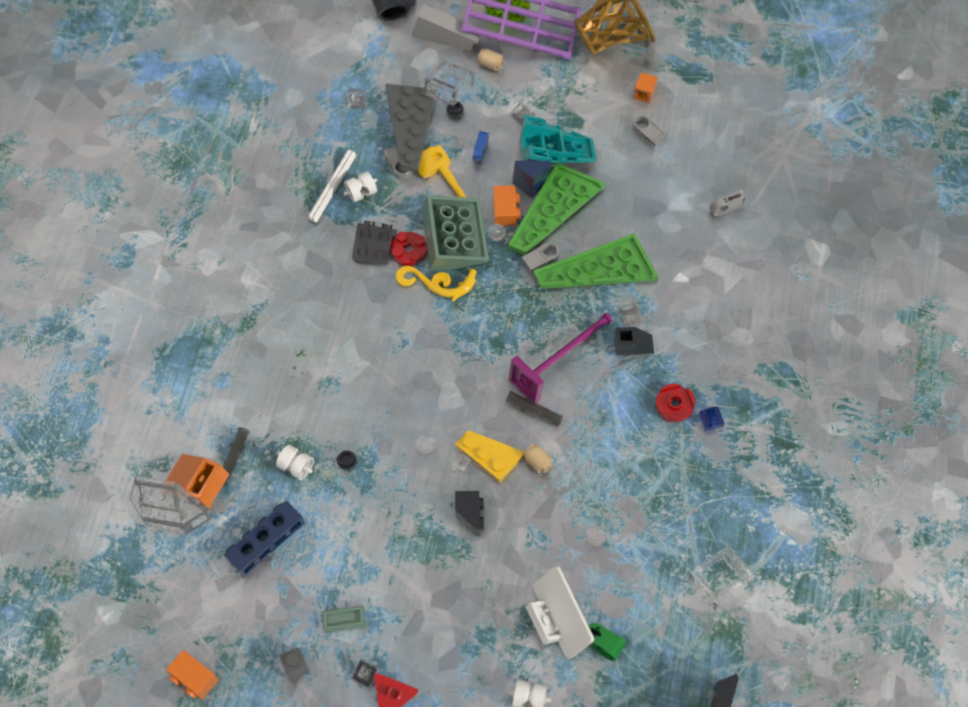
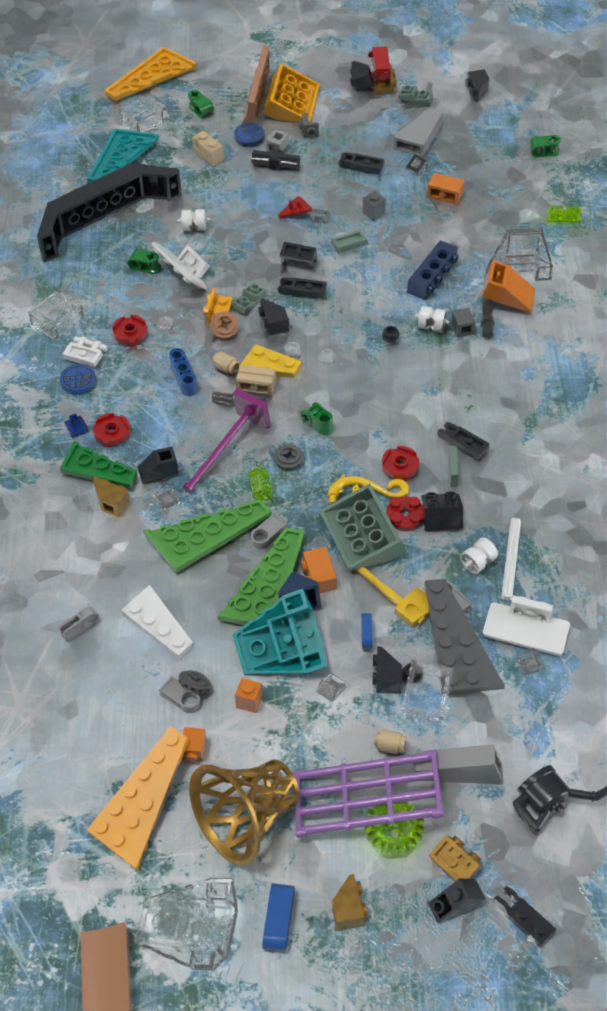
camera: 165 degrees right, 10 degrees down
none -> blue tile [60,364,96,395]
none -> green wing [60,441,137,489]
none -> white plate [63,336,108,368]
none -> light orange wing [87,726,189,871]
none -> pearl gold slope [93,477,130,517]
none -> red plate [113,315,148,347]
none -> white wing [121,585,193,659]
none -> blue beam [169,348,197,396]
none -> dark grey gear [178,670,211,693]
none -> light orange bracket [203,288,233,326]
none -> nougat gear [211,311,238,339]
none -> sand green slope [231,283,266,315]
none -> orange brick [235,678,262,713]
none -> tan brick [236,365,276,395]
none -> clear neon green hinge [248,462,273,501]
none -> dark grey gear [274,444,303,470]
none -> black hinge [278,277,327,299]
none -> black hinge [280,242,317,268]
none -> green piece [300,402,333,435]
none -> black slope [372,646,402,694]
none -> red plate [382,446,420,481]
none -> black hinge [437,422,490,459]
none -> sand green tile [448,446,459,487]
none -> dark grey brick [451,308,475,337]
none -> white bracket [483,595,570,656]
none -> clear neon green hinge [547,205,581,223]

